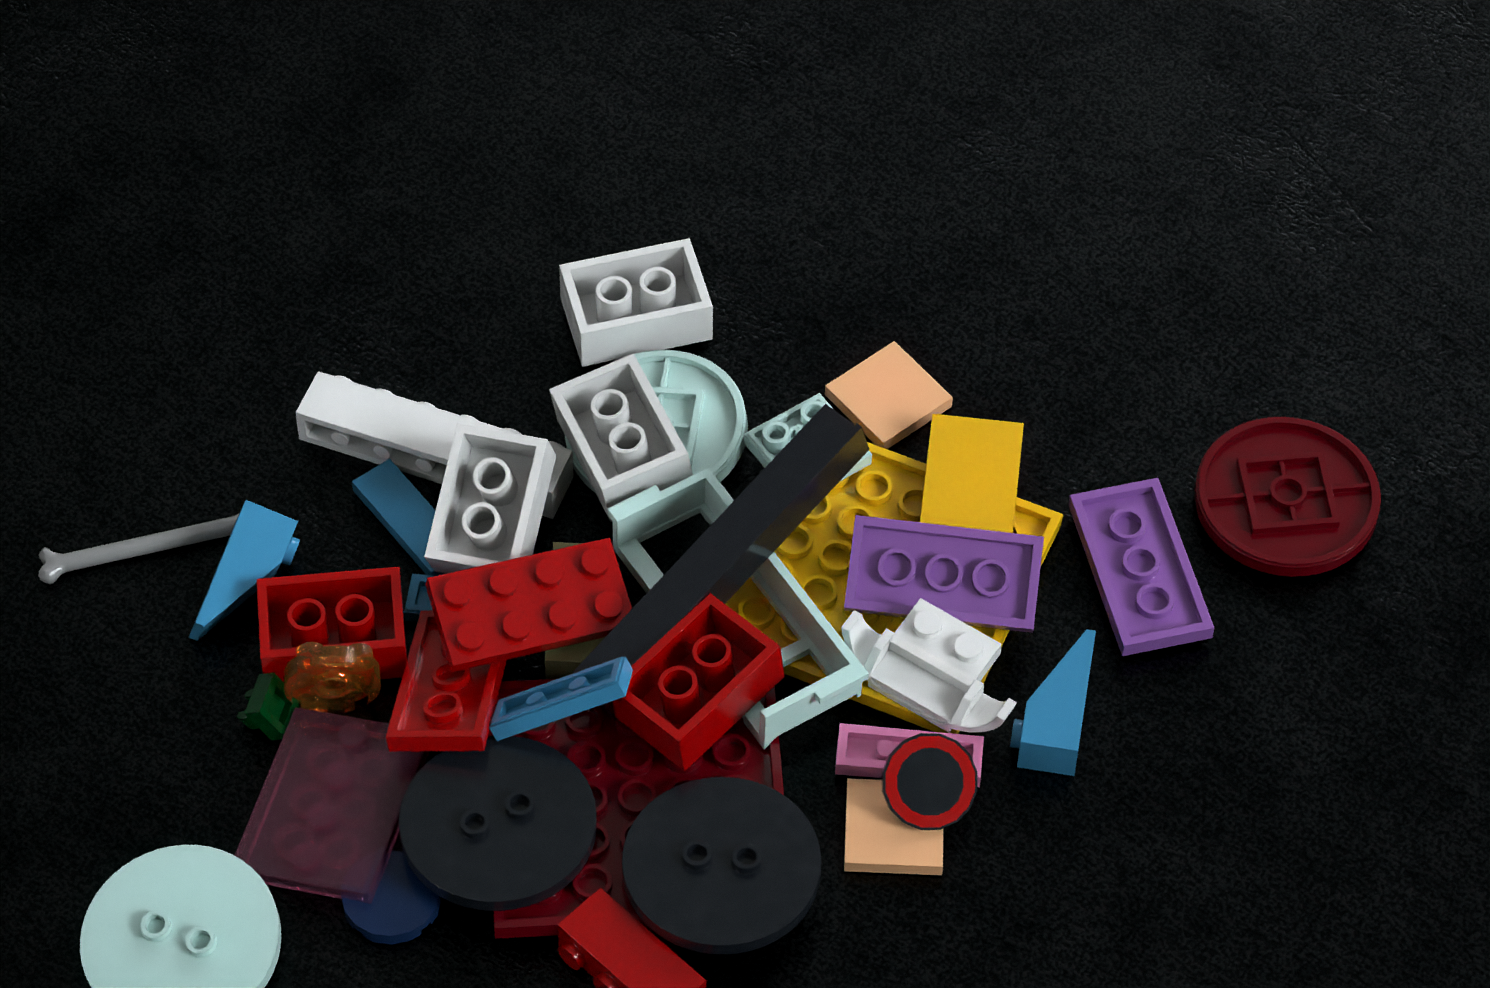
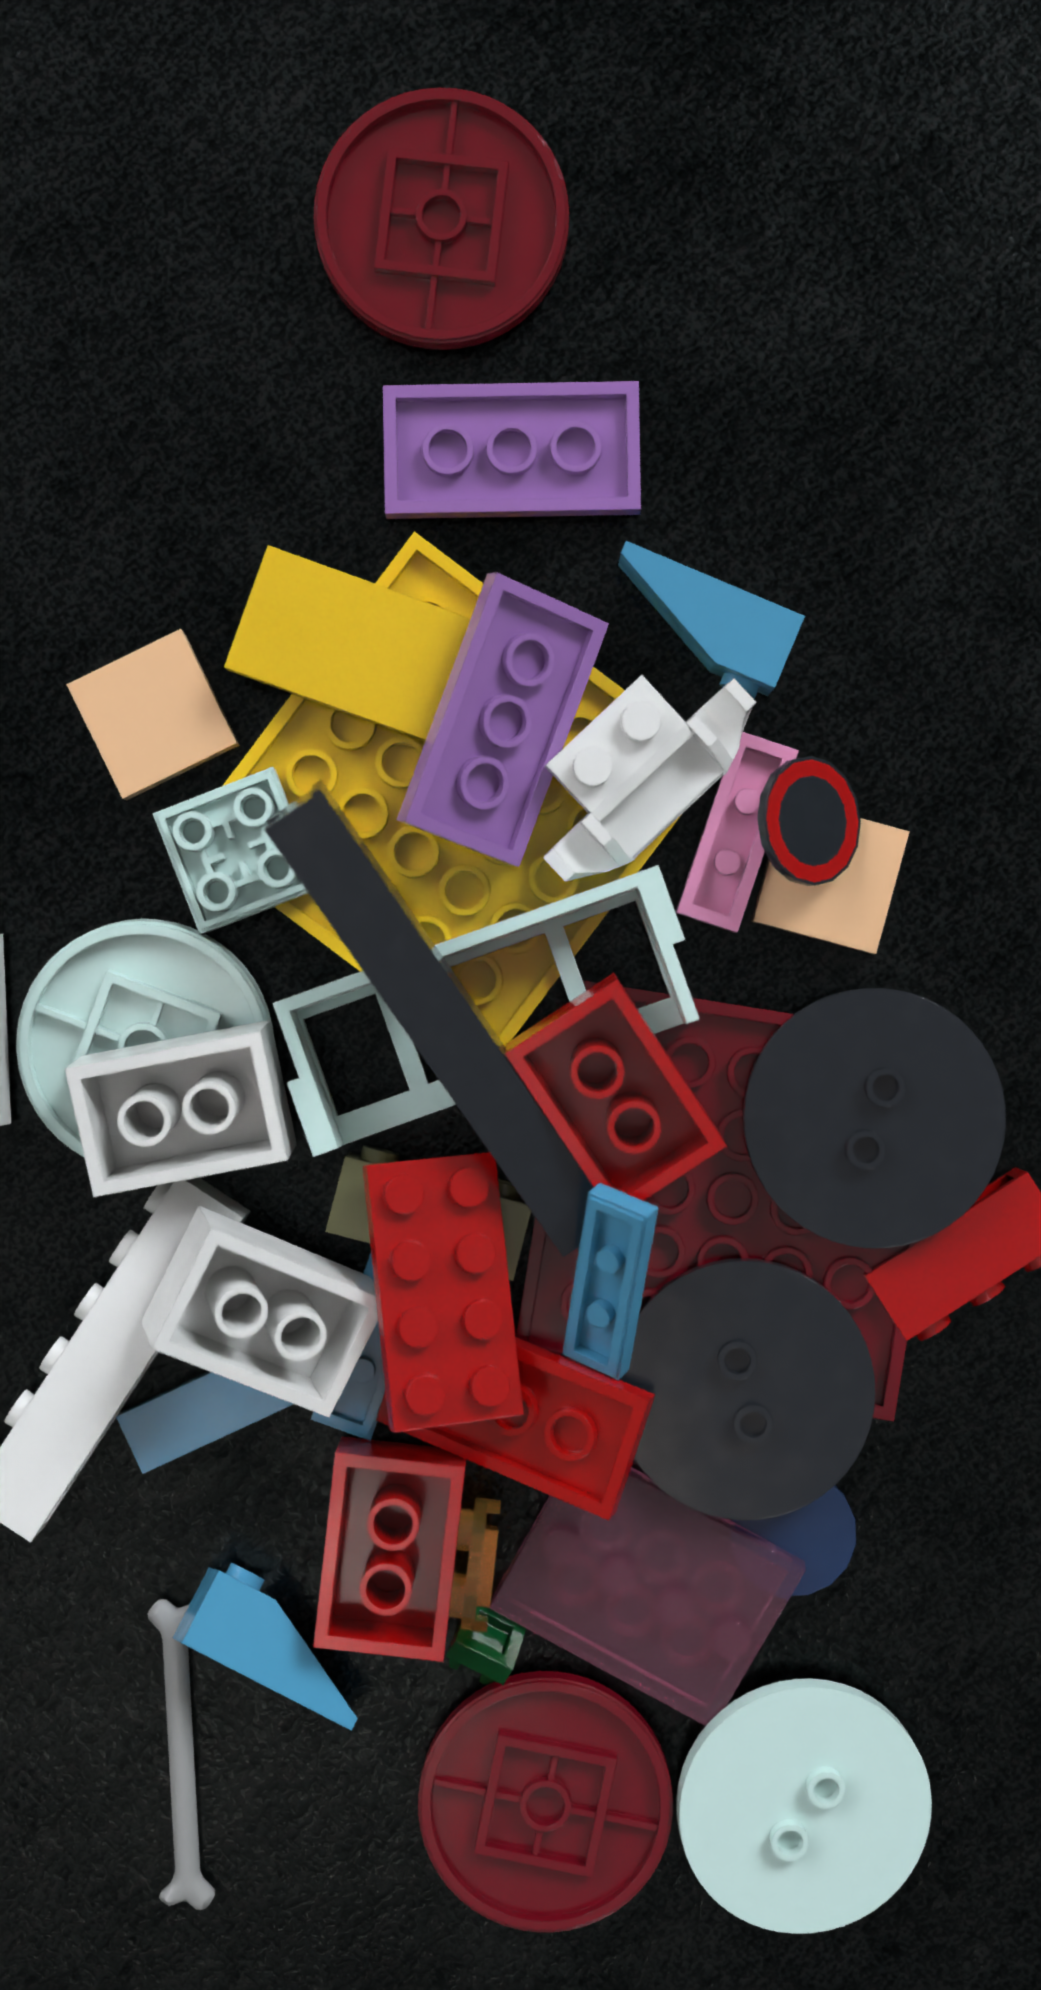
camera: 70 degrees left, 35 degrees up
none -> dark red plate [418,1671,673,1932]

